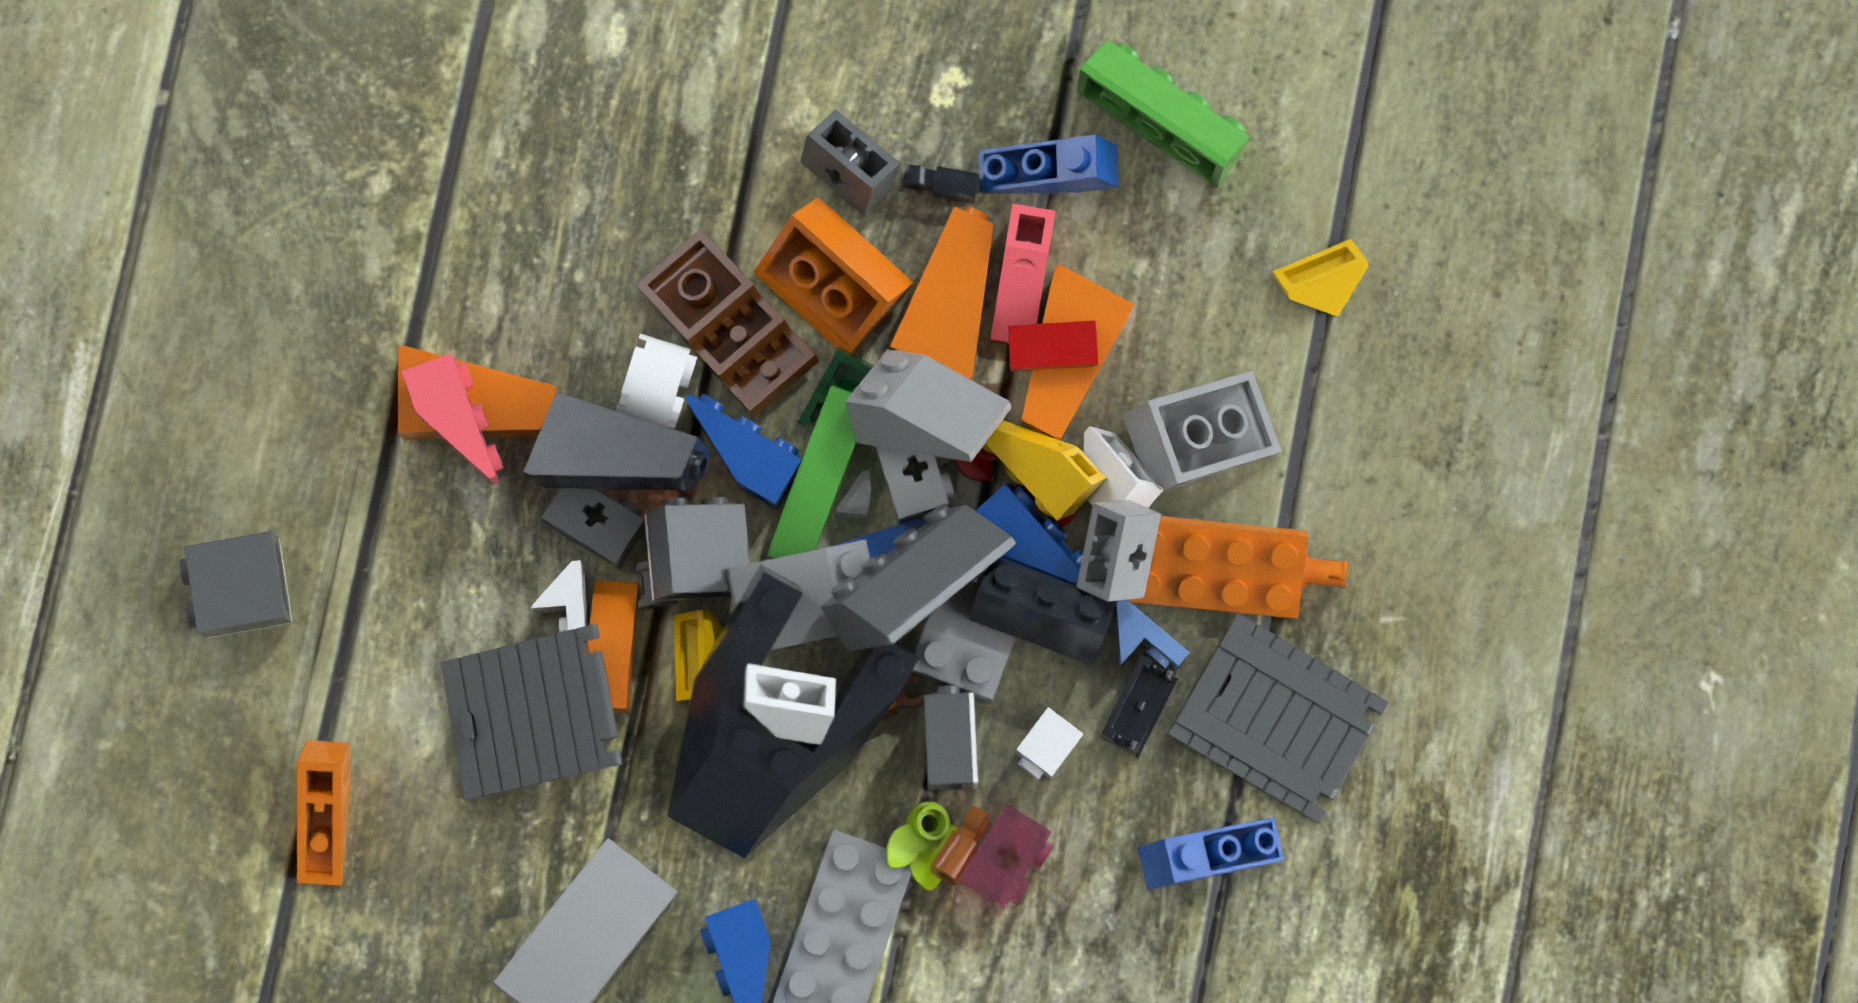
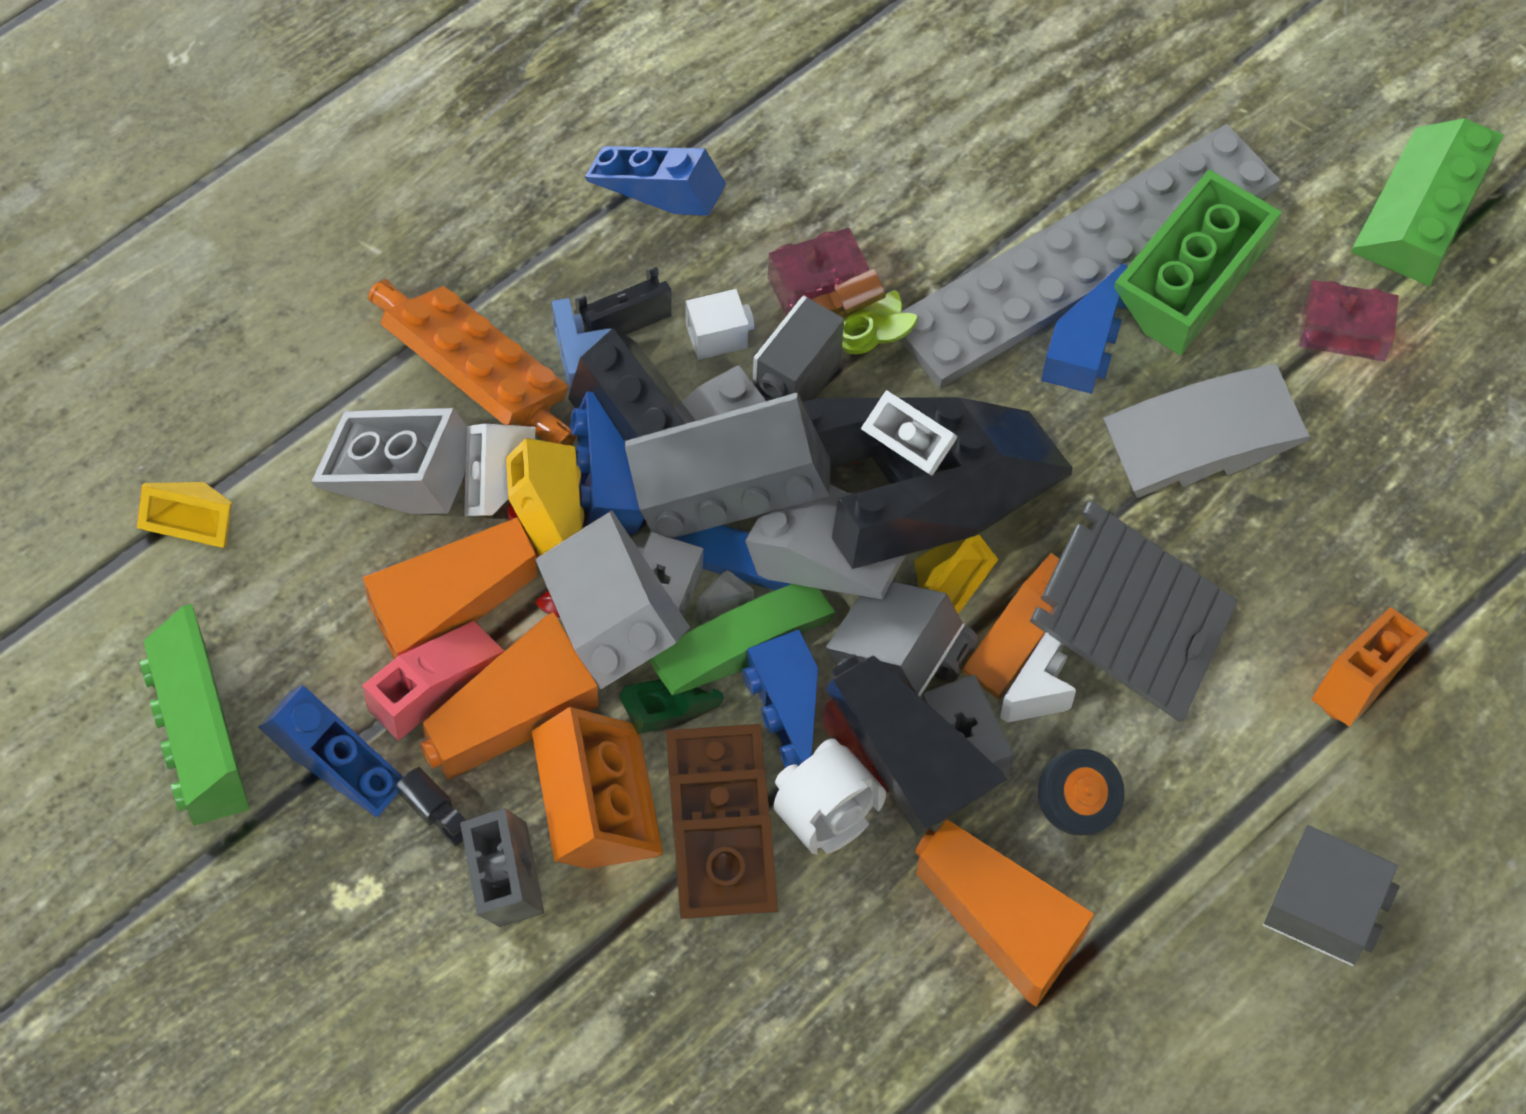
camera: 145 degrees left, 20 degrees down
coral slope [401,353,504,485] -> none
red tile [1008,320,1099,372] -> none
light grey brick [1077,500,1161,602] -> none
dark grey door [1167,613,1389,824] -> none
none -> black wheel [1038,749,1125,836]

